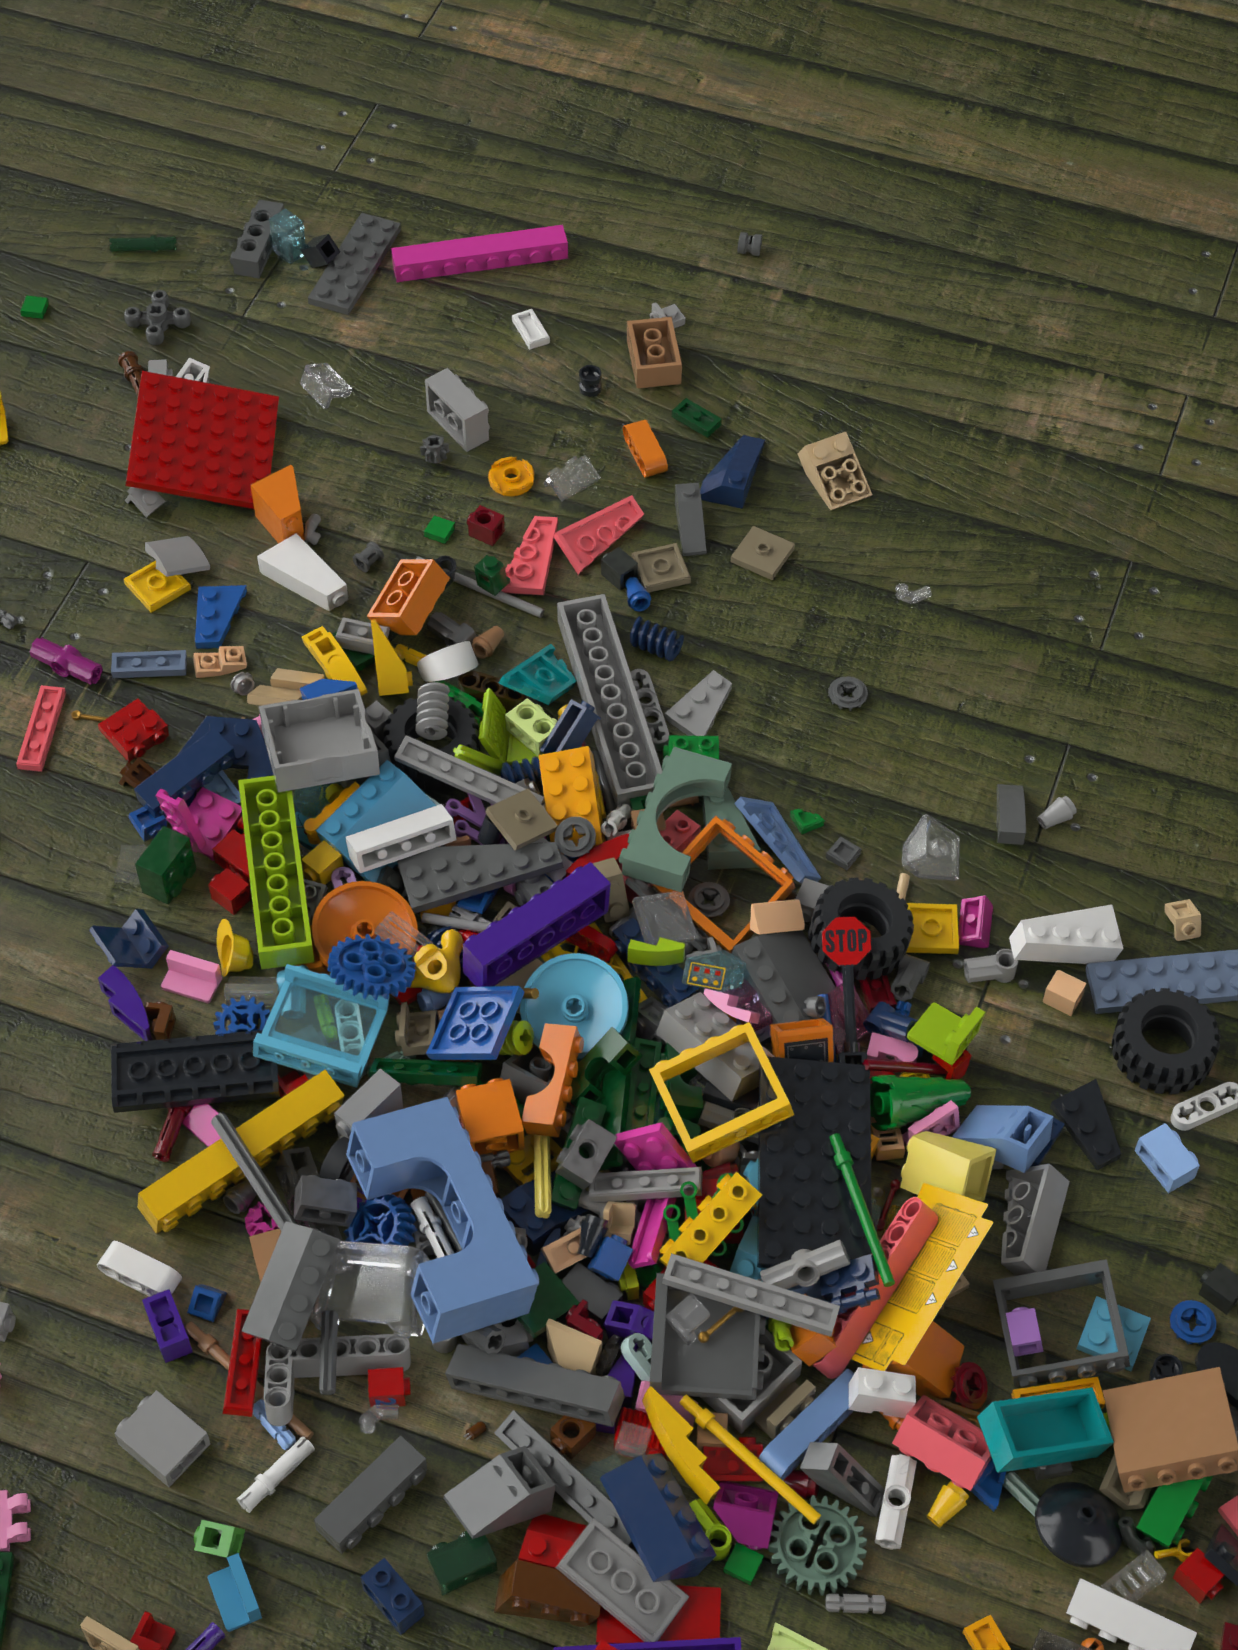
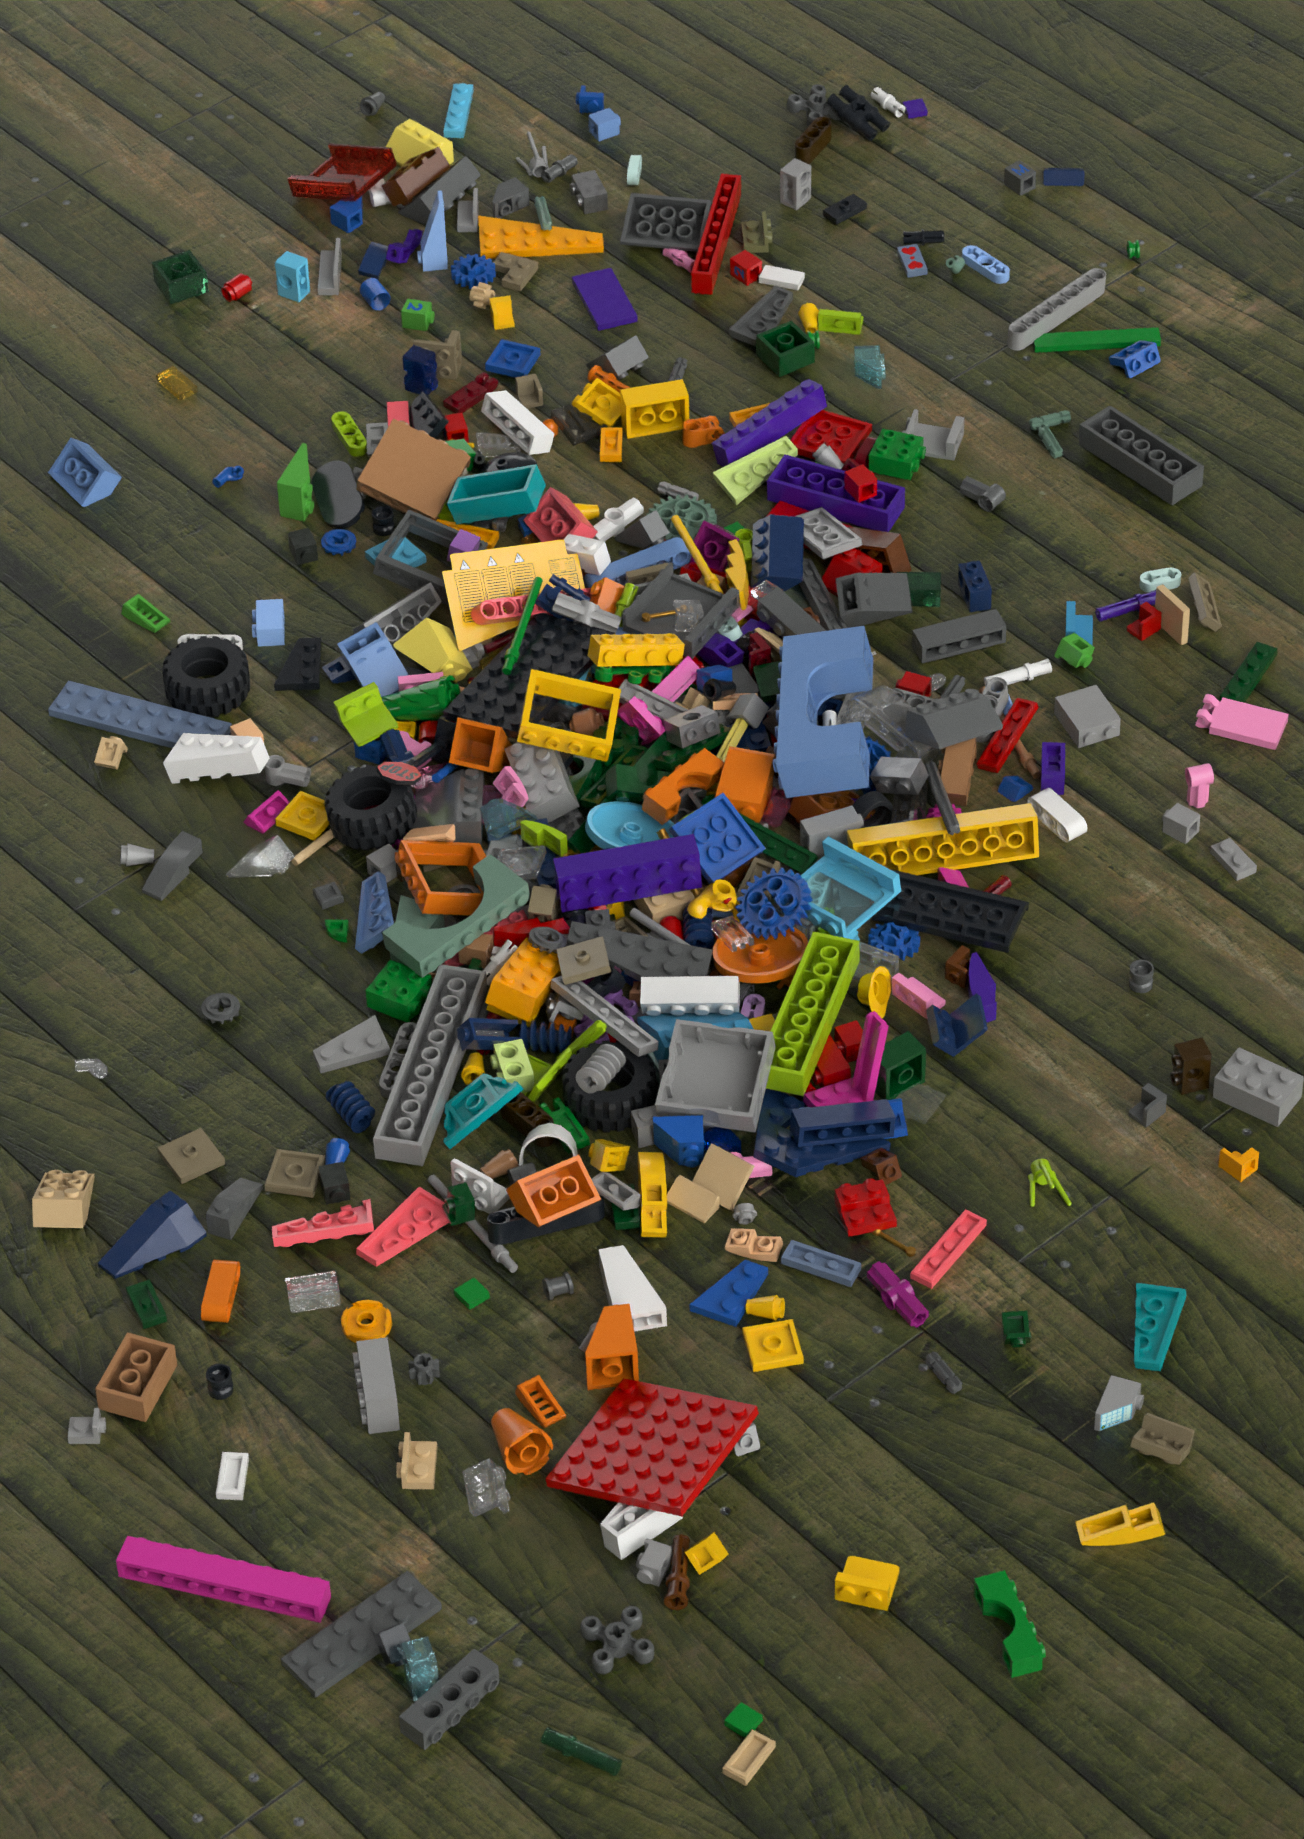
camera: 150 degrees left, 10 degrees down
light grey slope [145,536,210,577] -> none
dark red brick [467,505,505,546] -> none
light grey plate [662,1253,840,1337] -> none
dark grey hinge [803,996,826,1018] -> none
dark red bar [863,1059,948,1075] -> none
none -> tan bracket [397,1432,438,1489]
none -> white bracket [451,1158,510,1214]
none -> orange cone [491,1408,553,1475]
none -> orange slope [515,1375,566,1428]
none -> yellow panel [685,1532,728,1575]
none -> tan tile [722,1729,776,1786]
none -> light grey panel [728,693,769,728]
none -> yellow cone [746,1295,785,1320]

